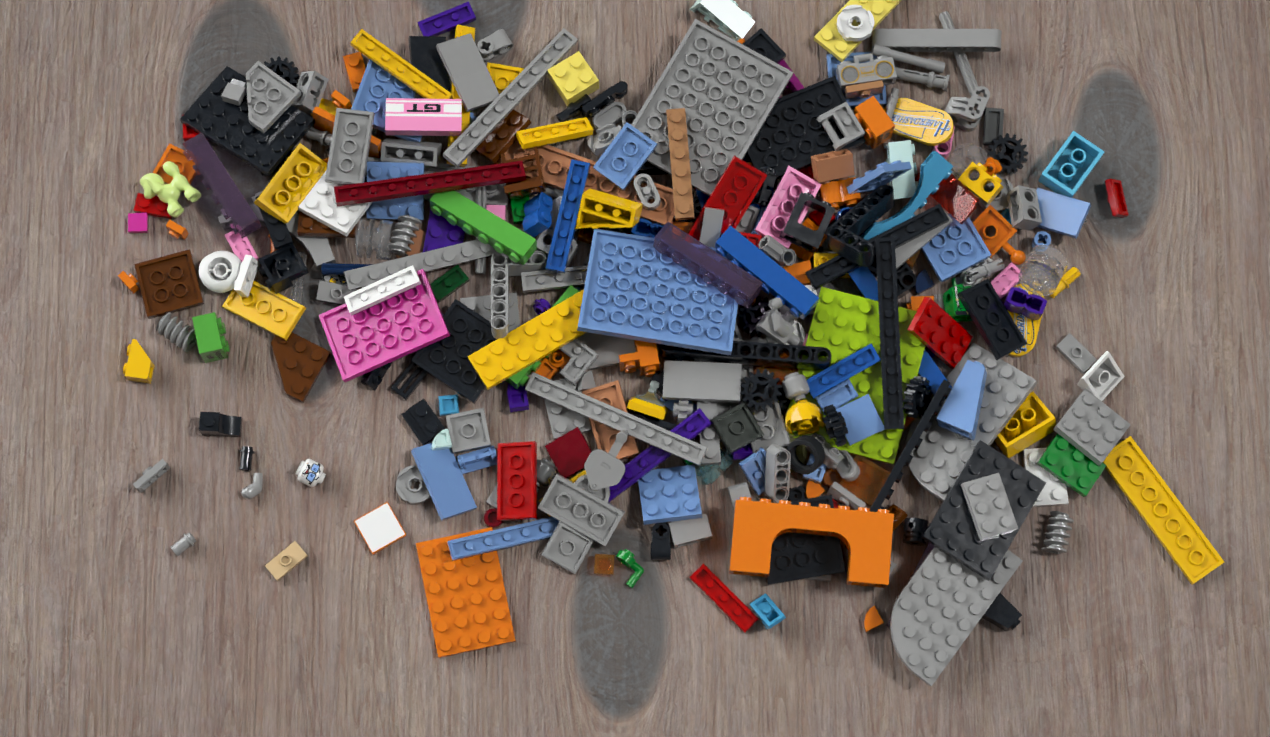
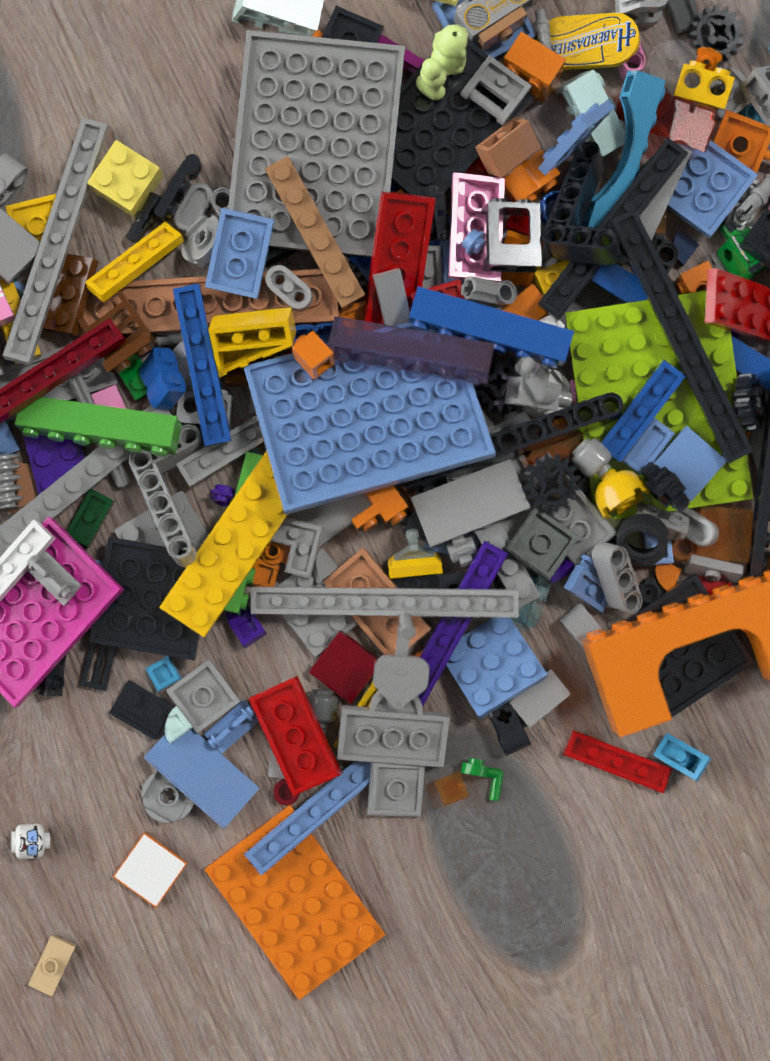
camera: 25 degrees left, 10 degrees up
none -> light grey hinge [27,550,82,606]
none -> orange brick [292,331,335,380]
none -> yellowish green animal [416,25,468,101]
none -> medium blue plate [462,229,486,255]

